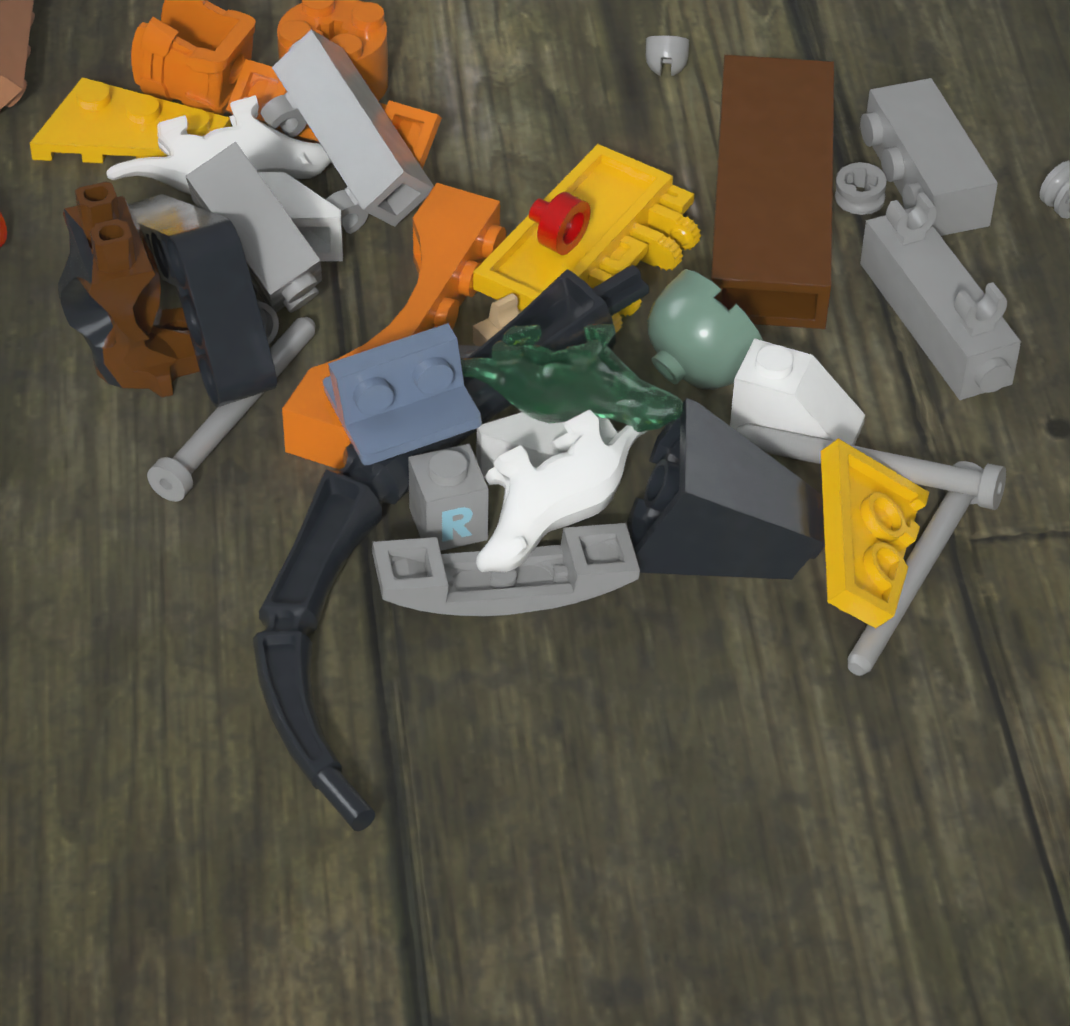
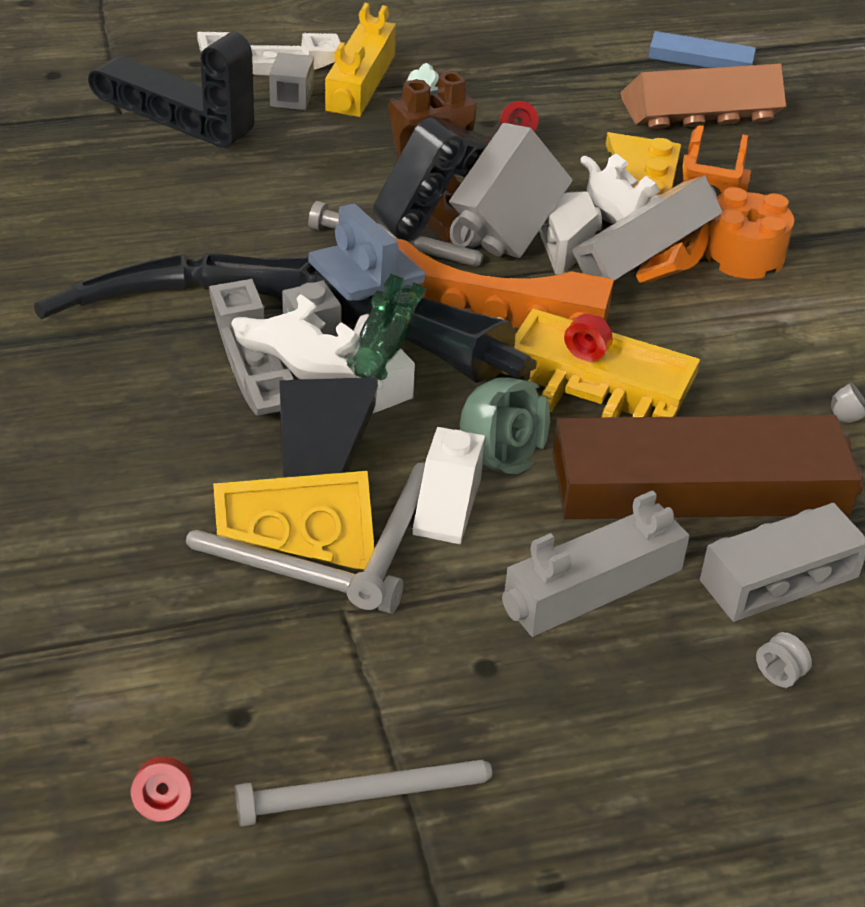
camera: 80 degrees right, 5 degrees down
light grey bush [835,162,887,215] -> none

